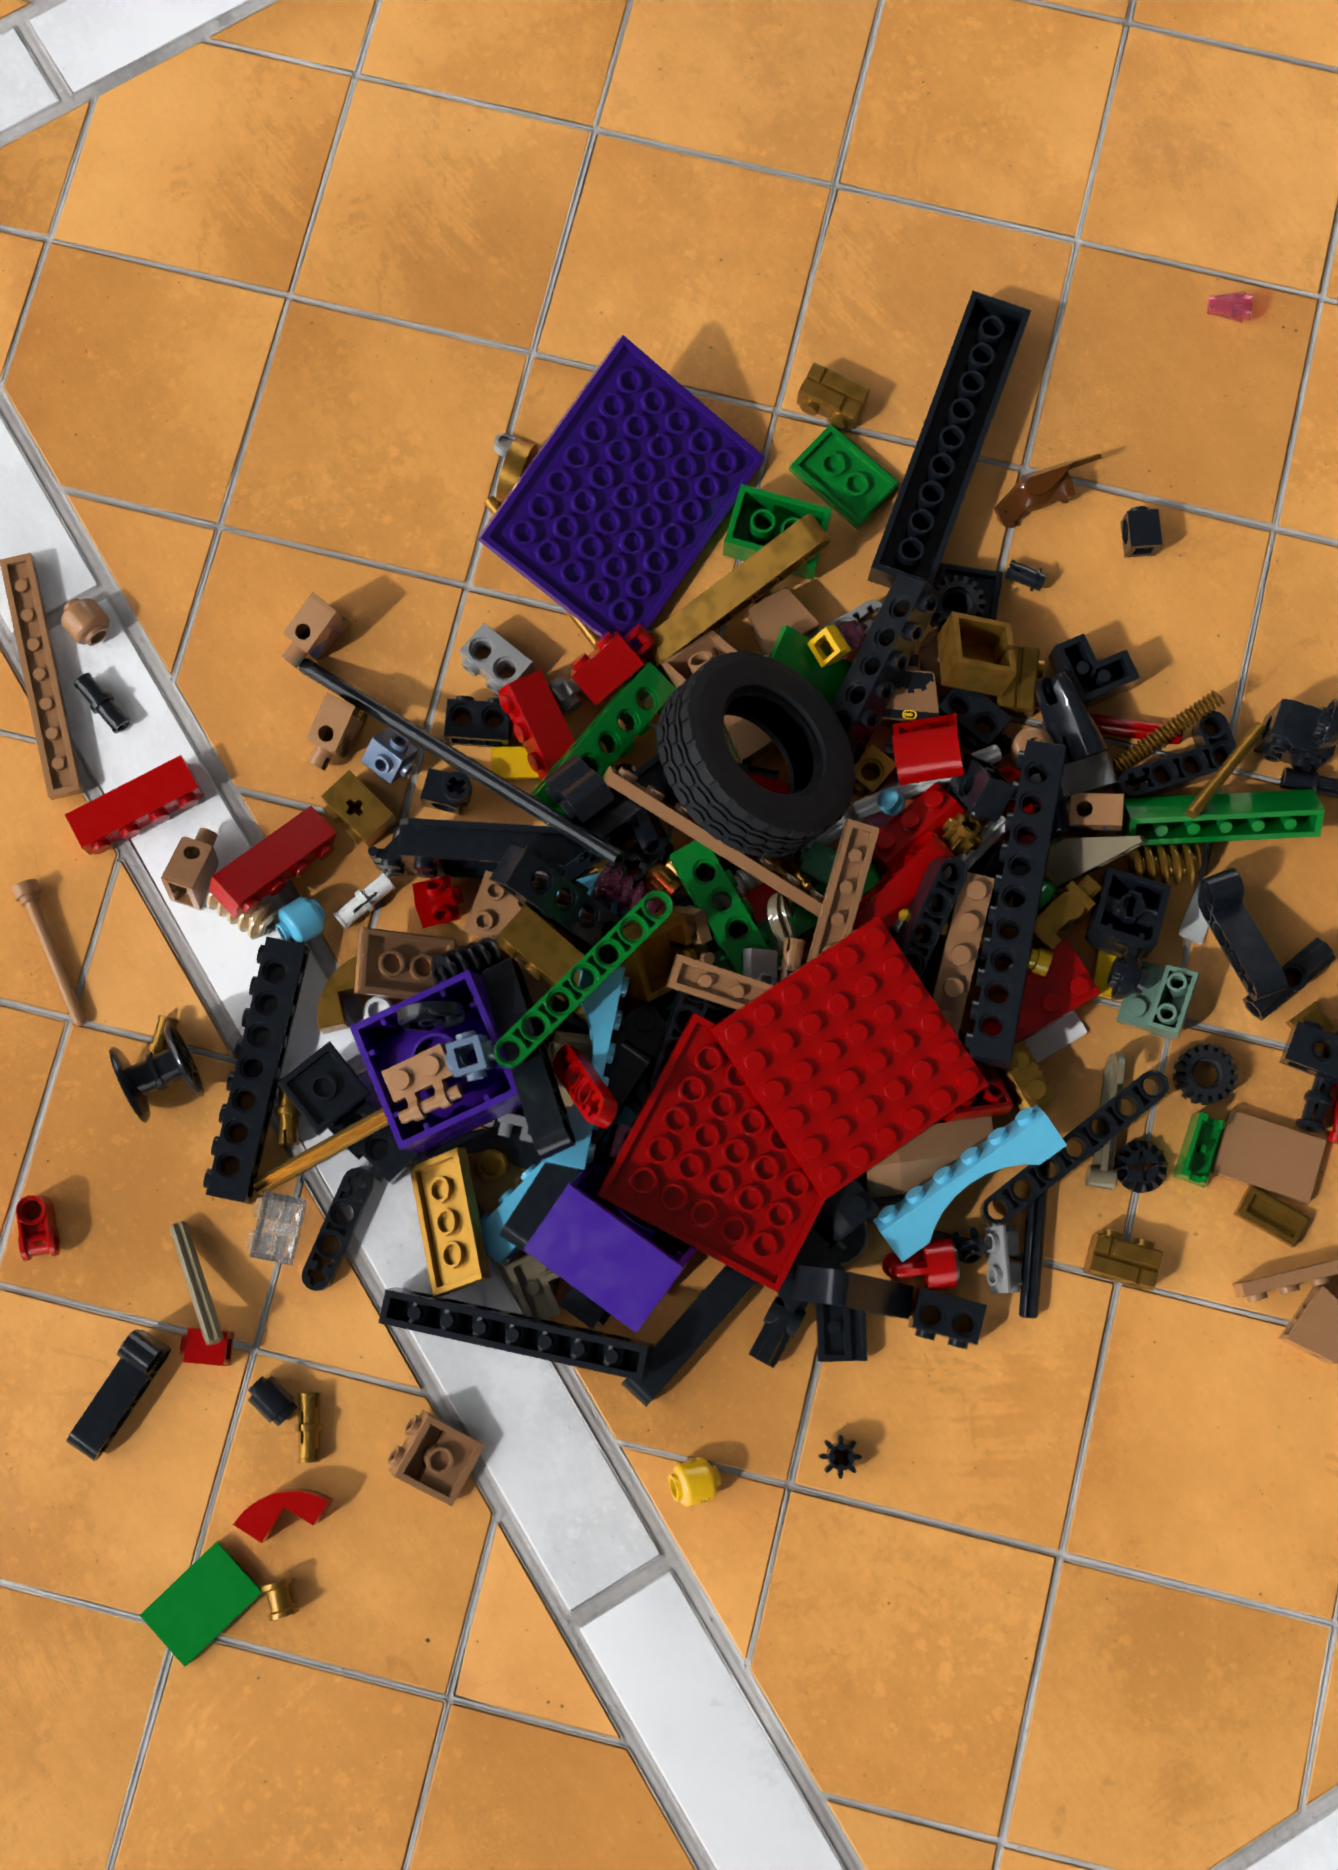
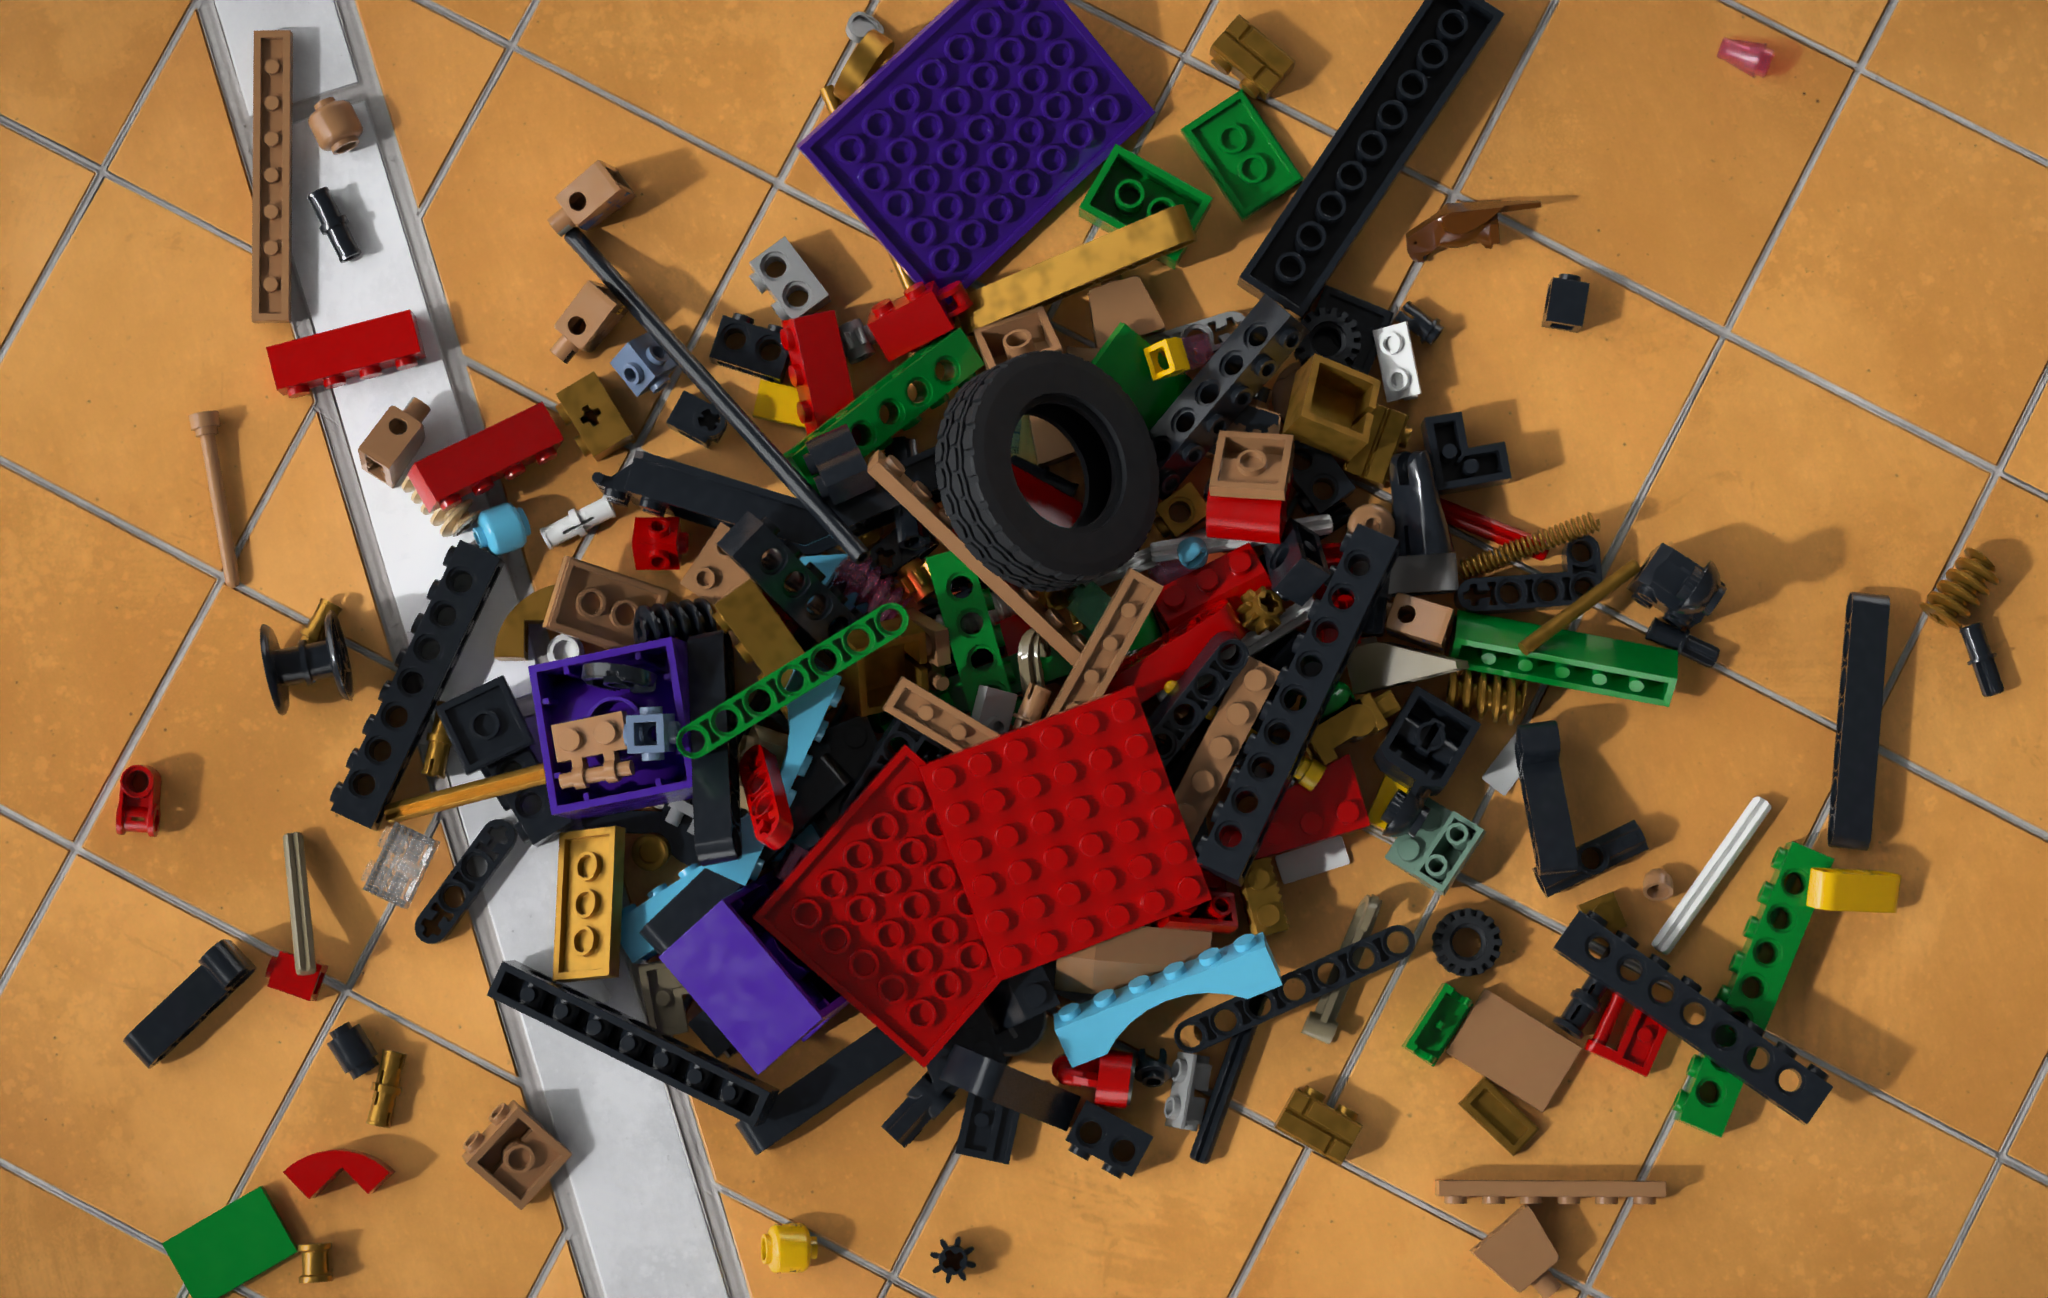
camera: 15 degrees right, 5 degrees up
black gear [1114,1140,1168,1193] -> none
none -> medium nougat plate [1209,431,1295,501]
none -> white hinge [1373,321,1422,403]

